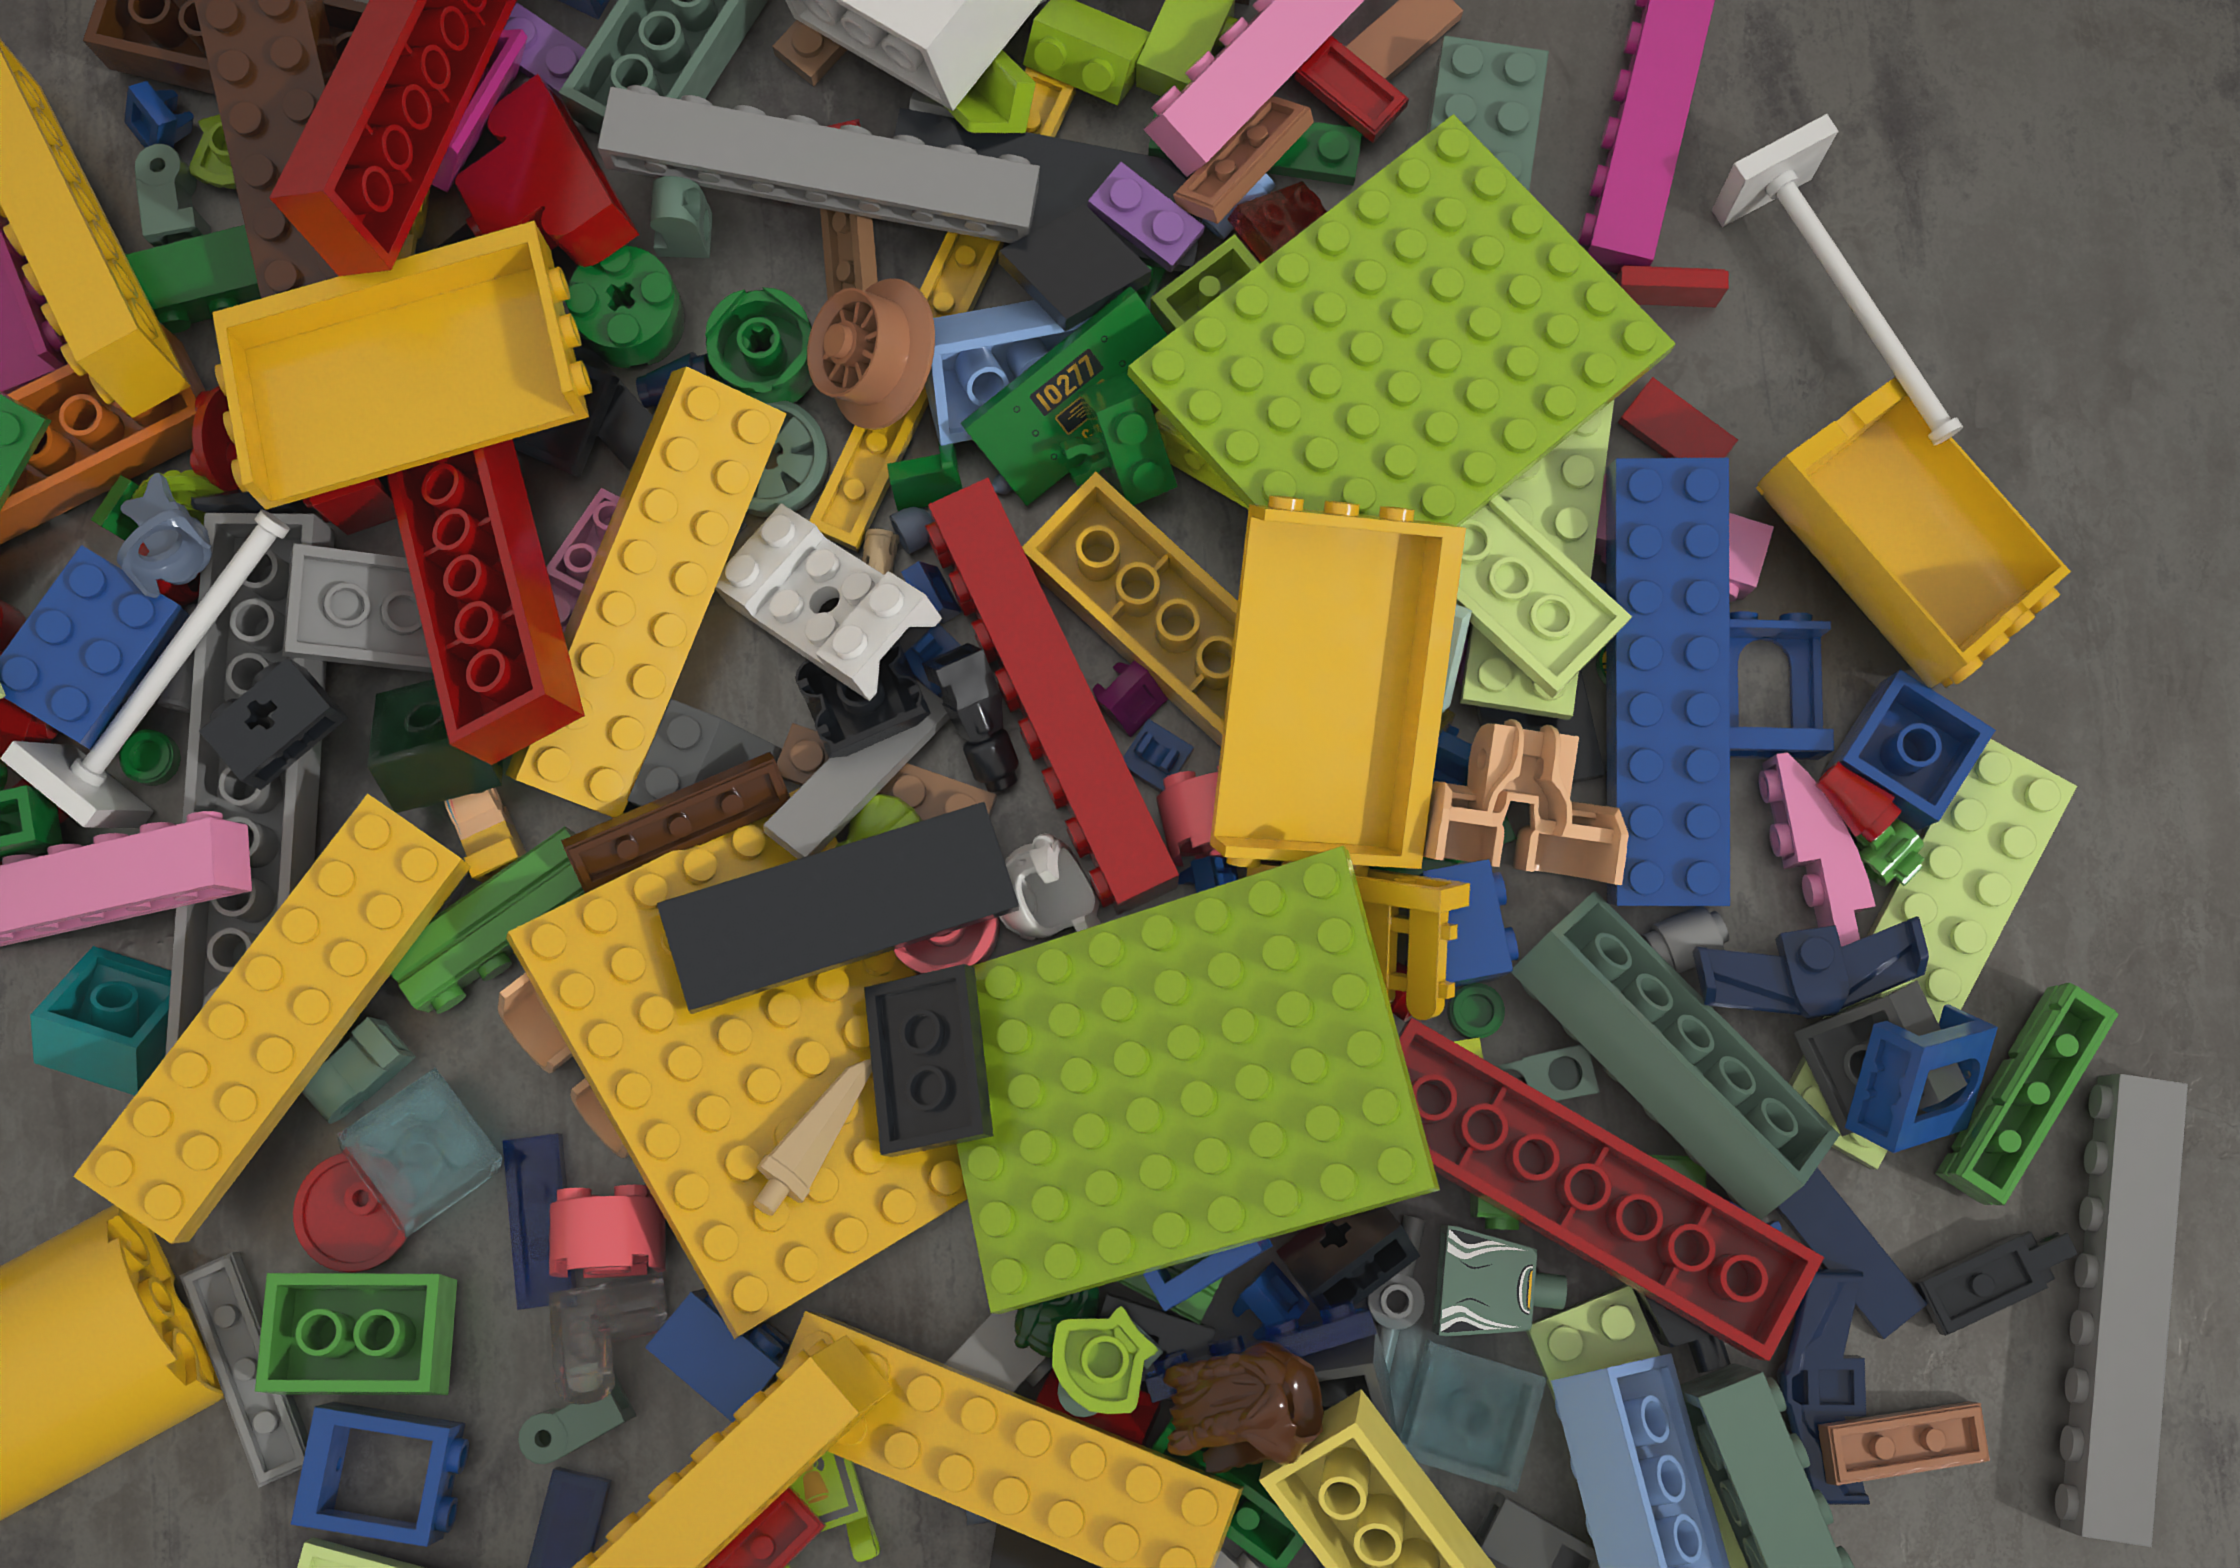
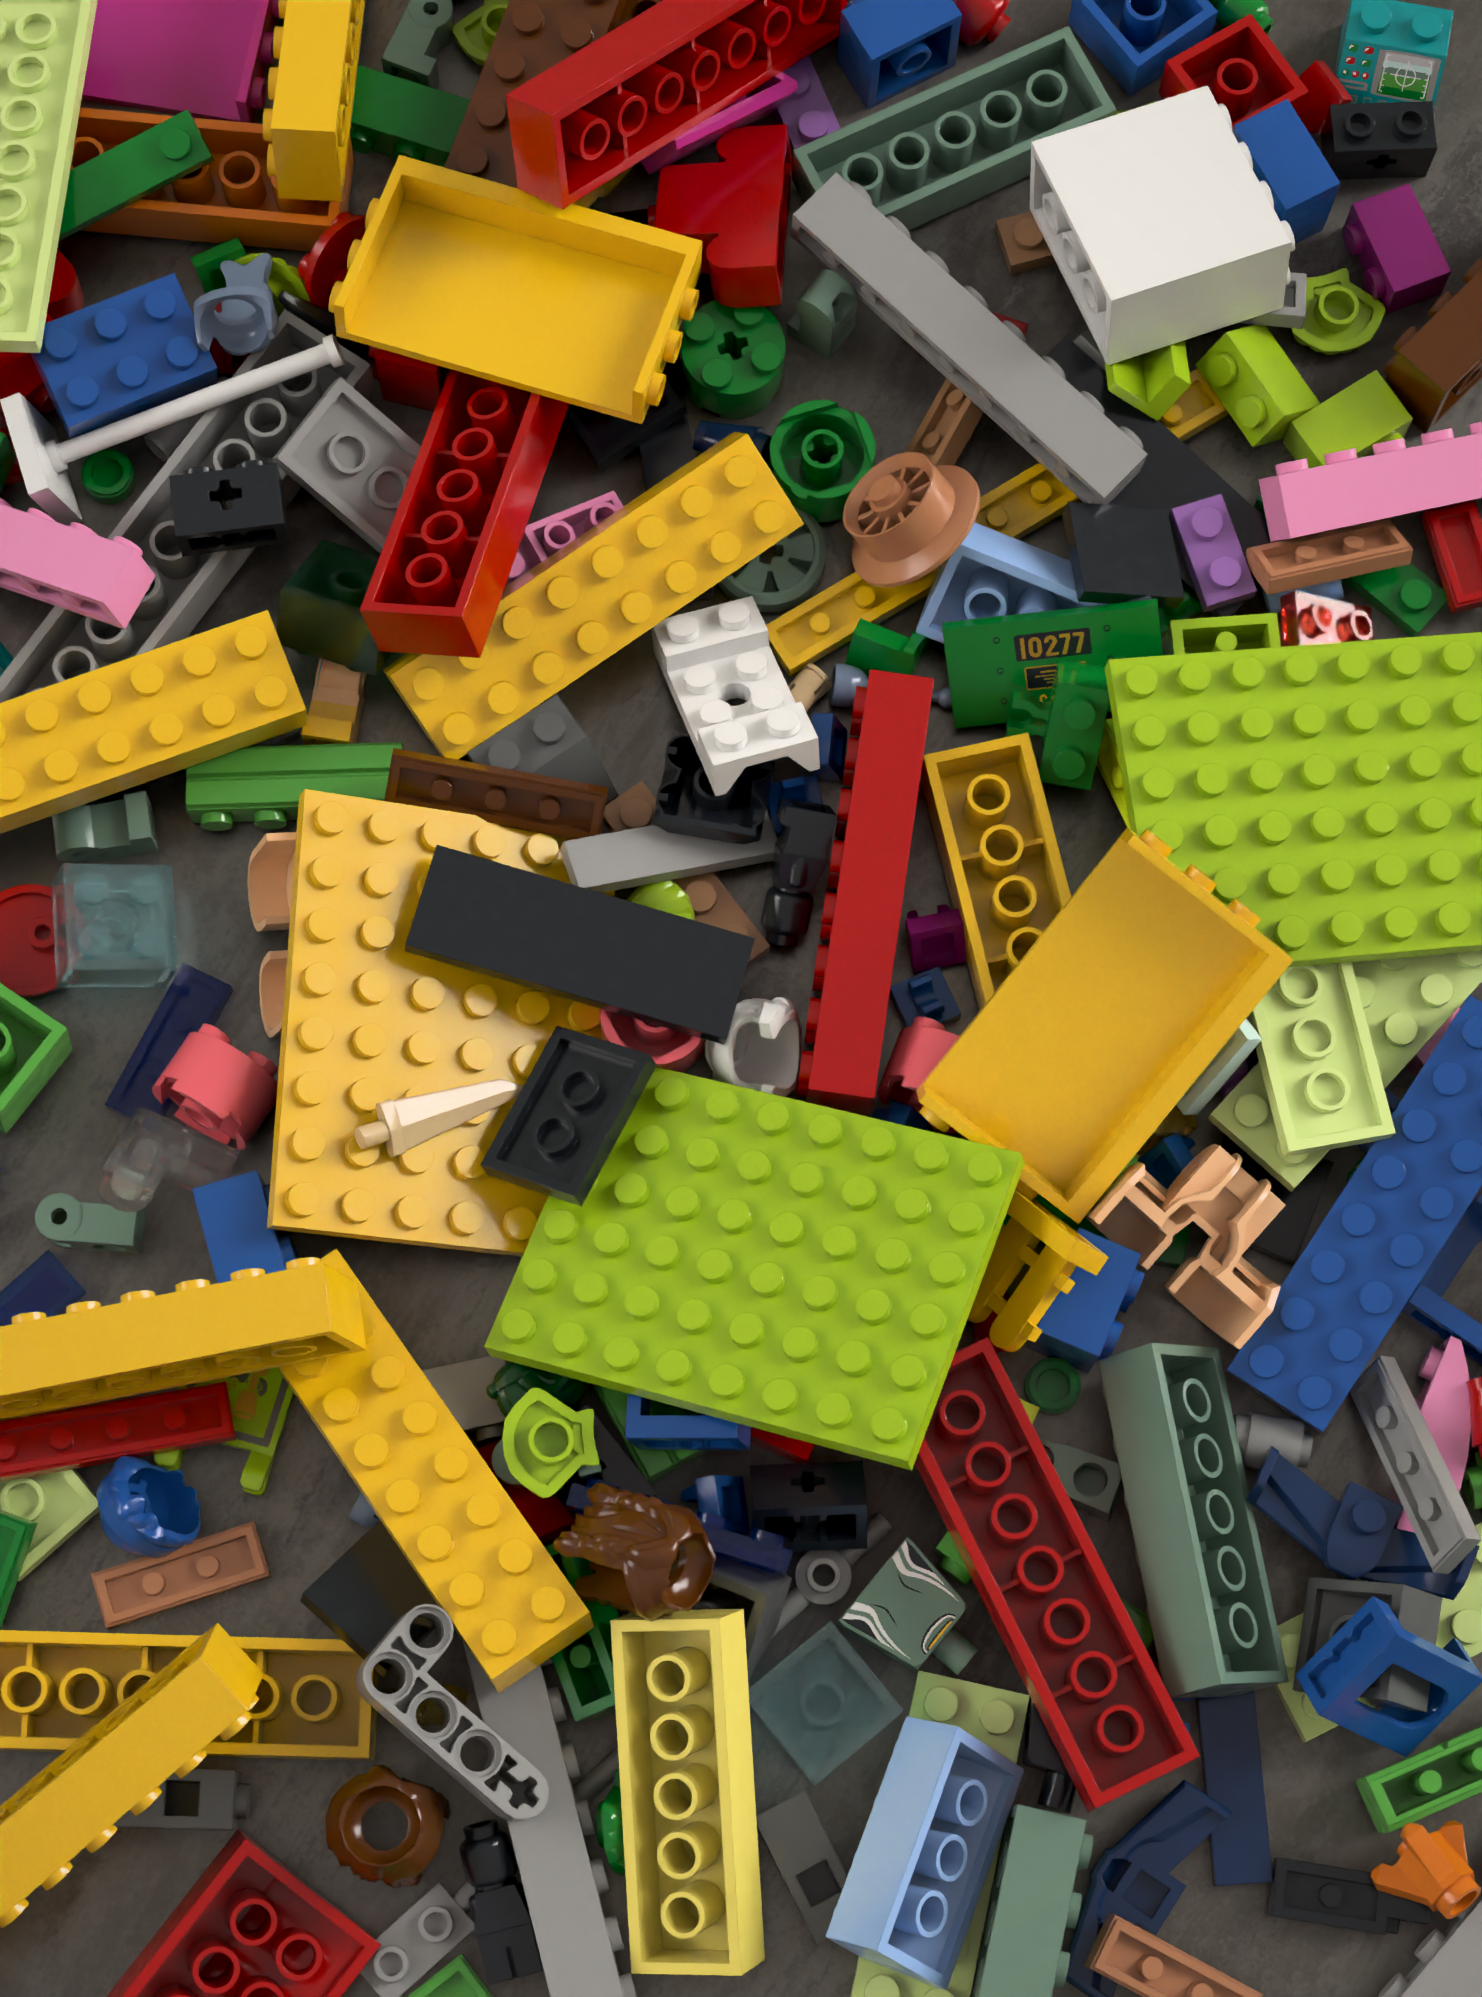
camera: 30 degrees right, 5 degrees down
none -> light grey tile [1349,1356,1482,1574]
none -> orange rock [1371,1820,1481,1919]

